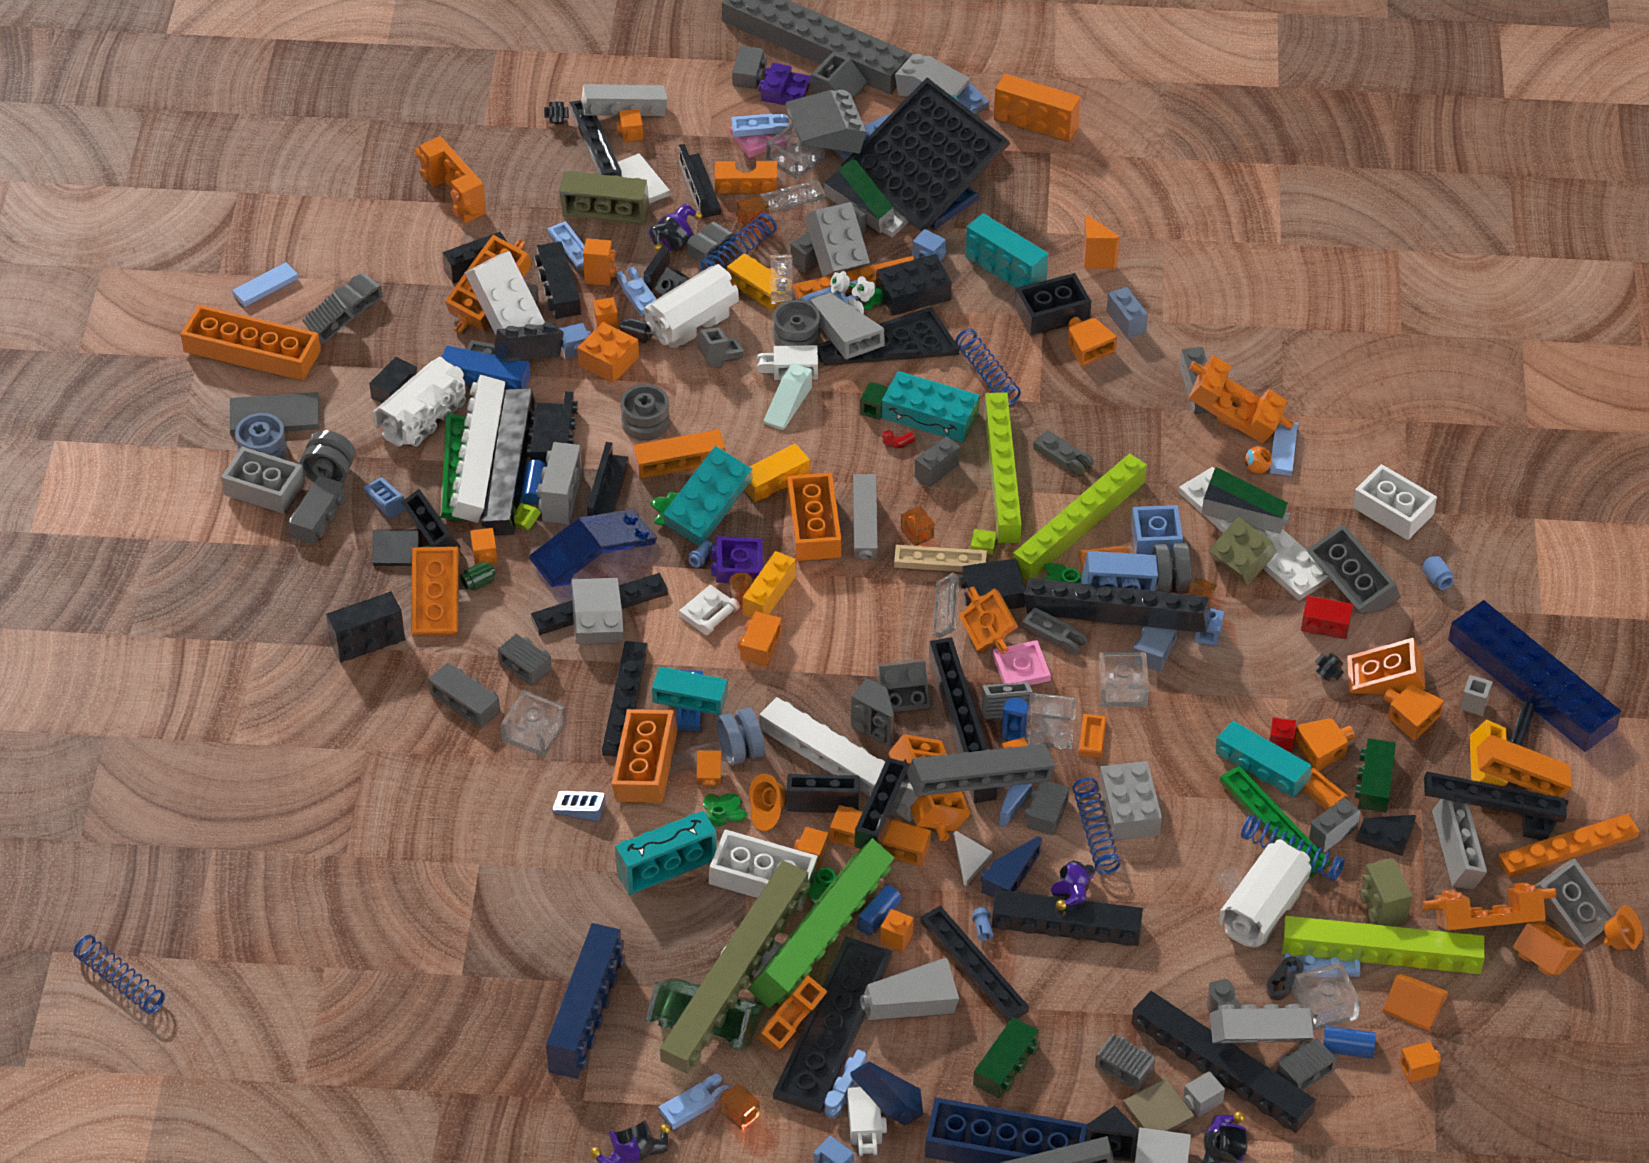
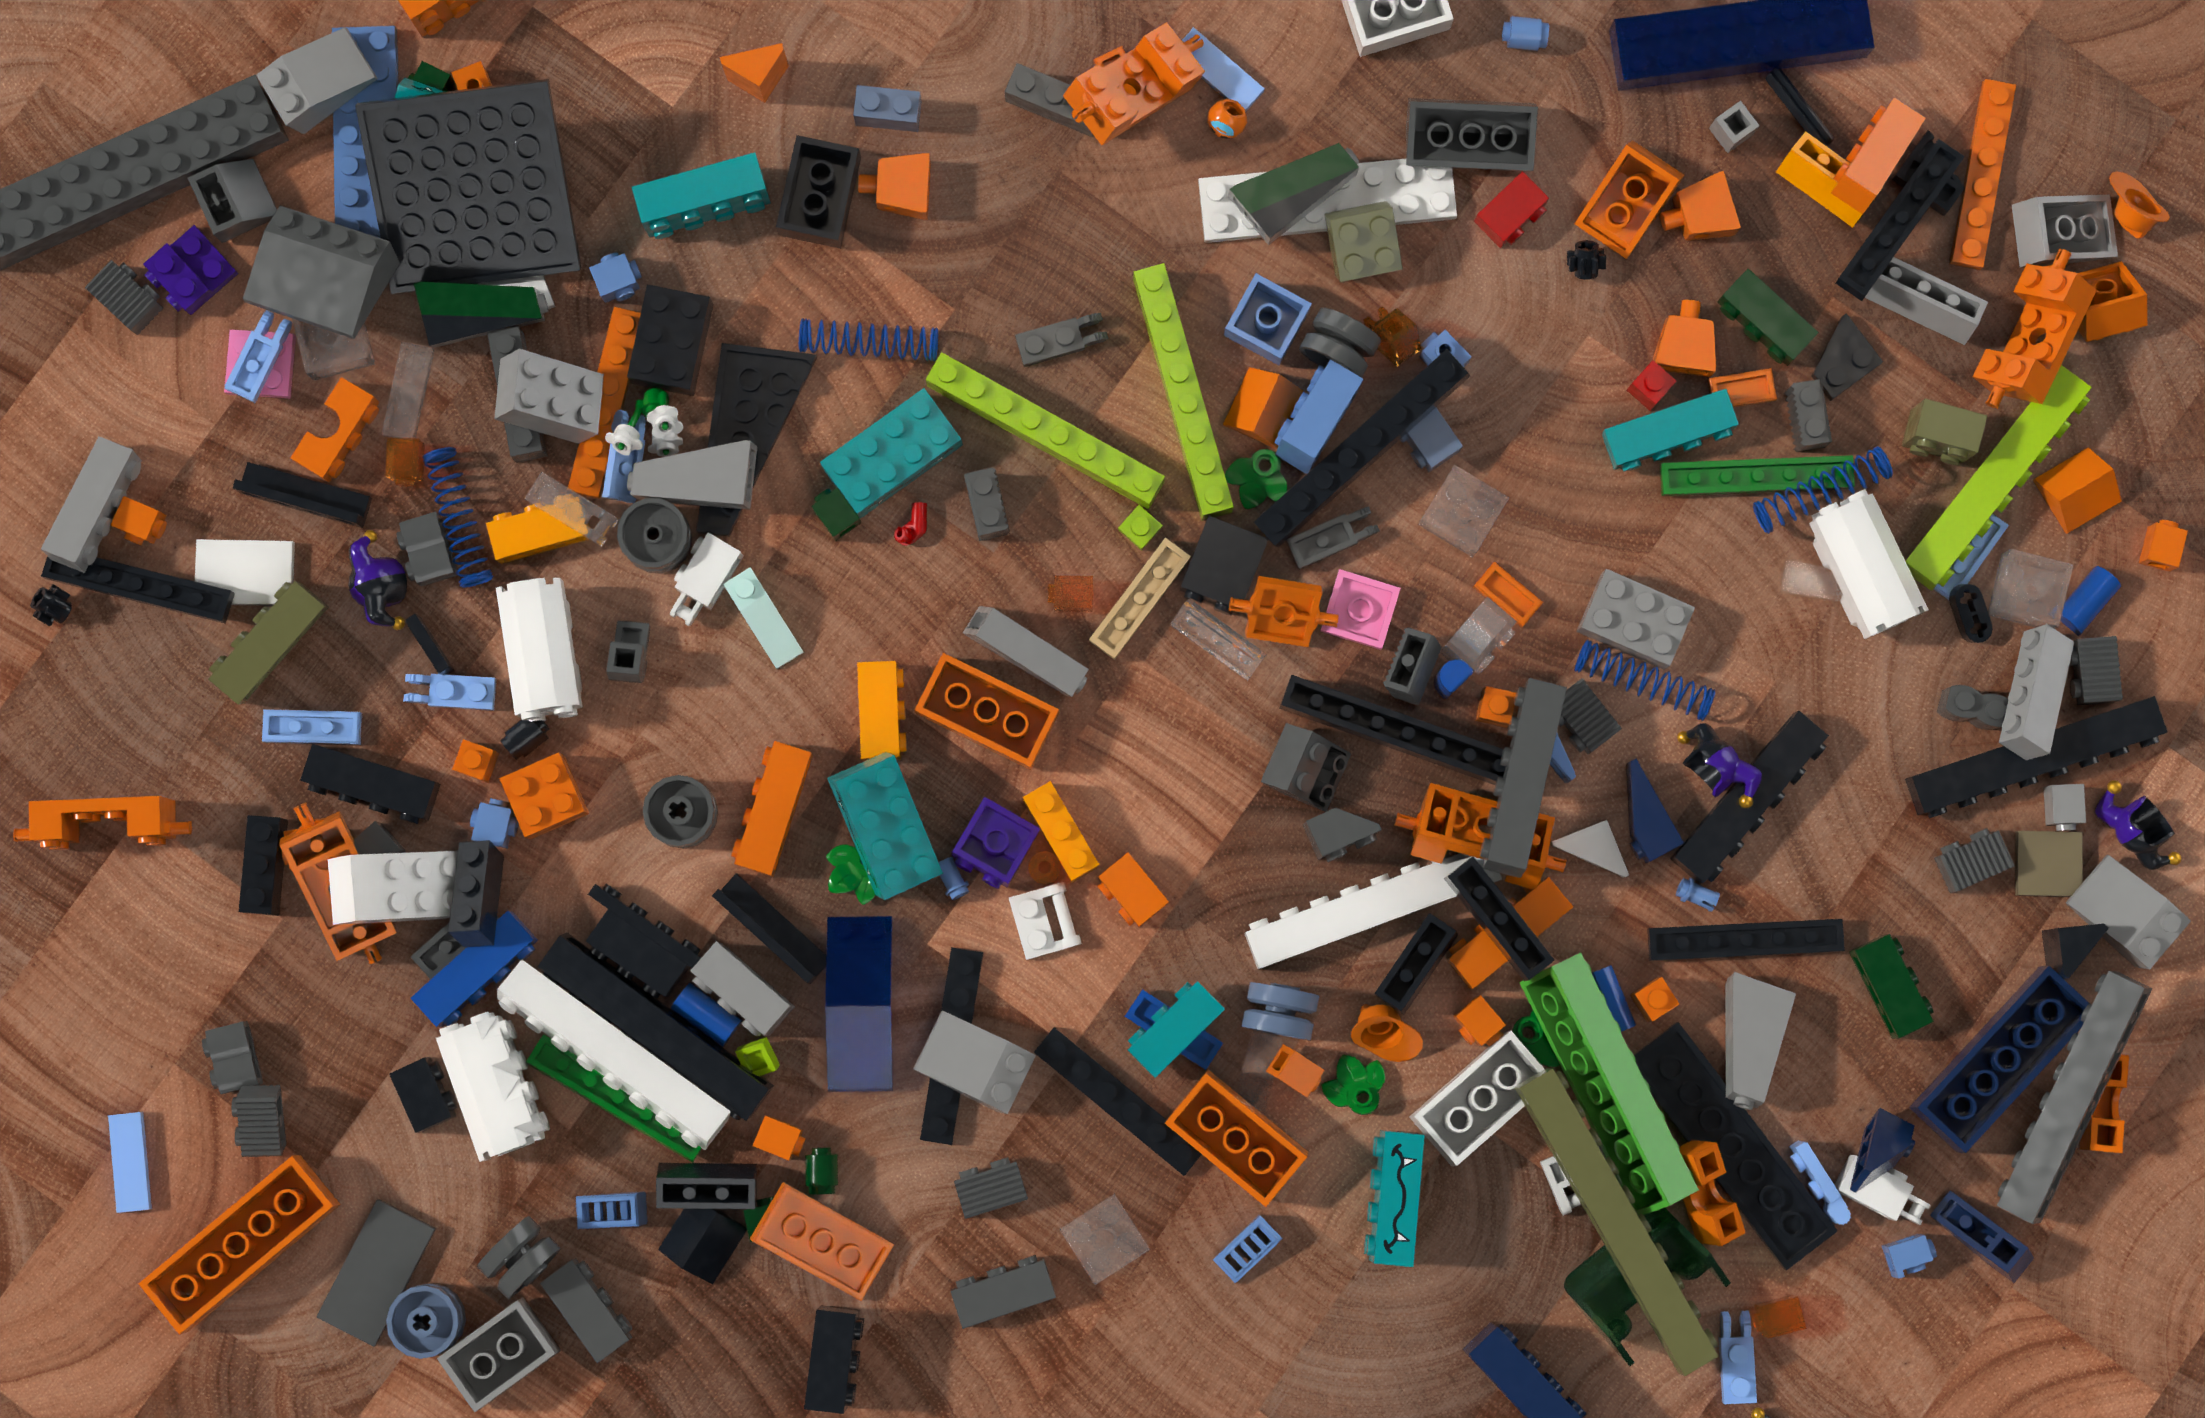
camera: 60 degrees left, 35 degrees up
orange brick [583,238,616,286] -> none
black brick [655,267,691,297] -> none

